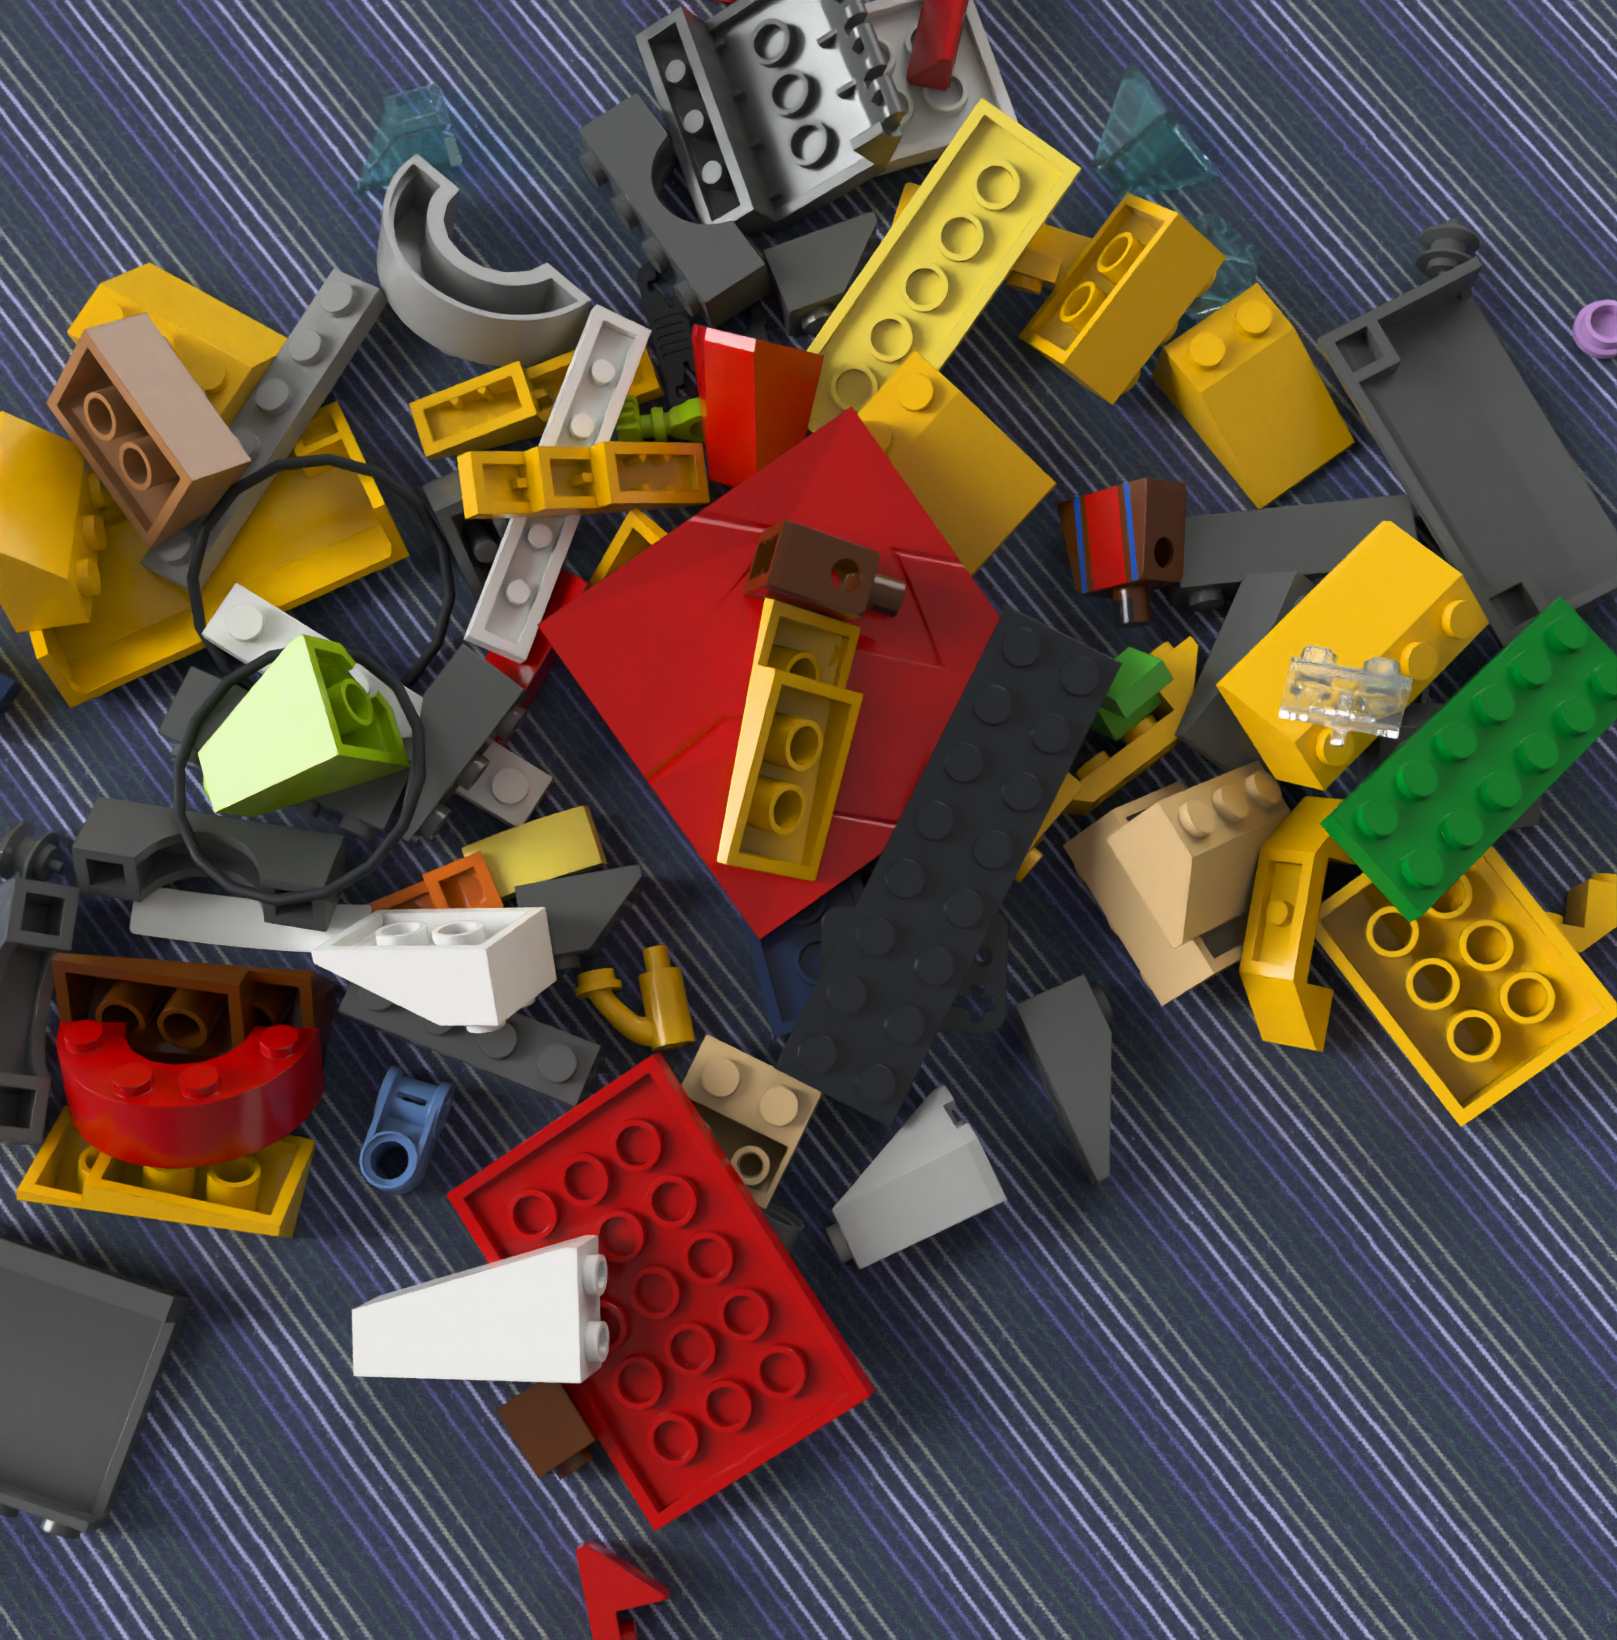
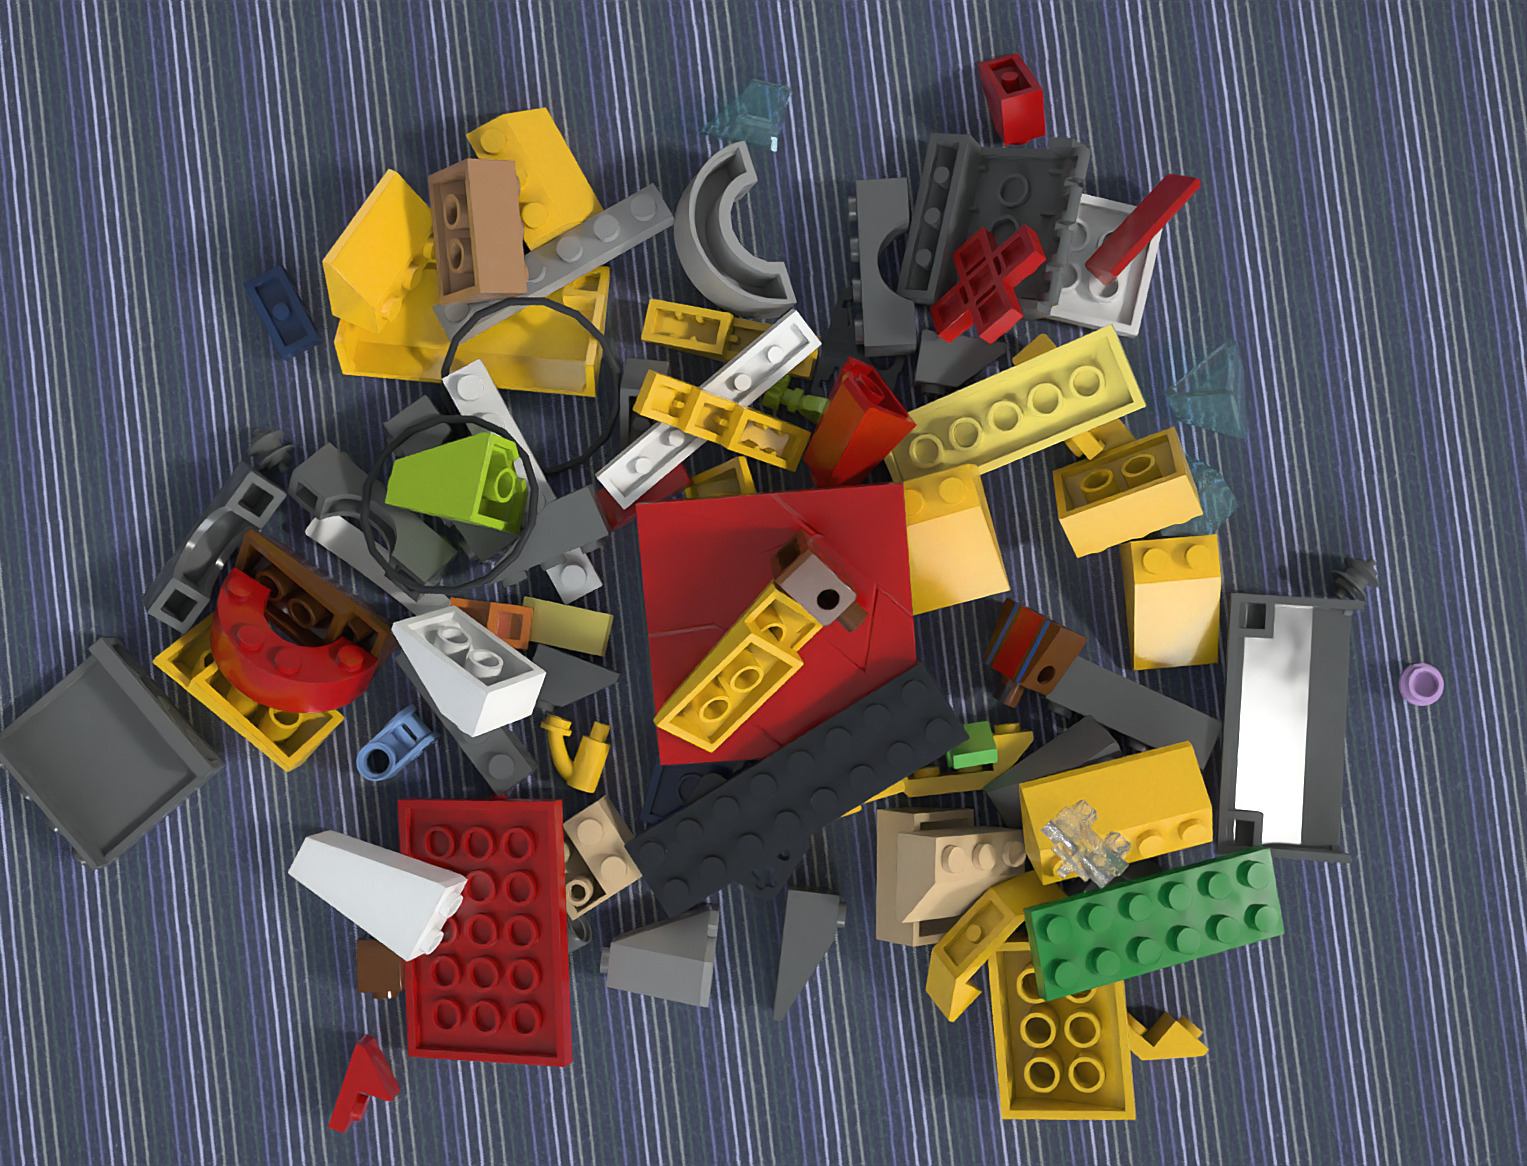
camera: 35 degrees right, 10 degrees up
none -> red plate [929,224,1047,344]

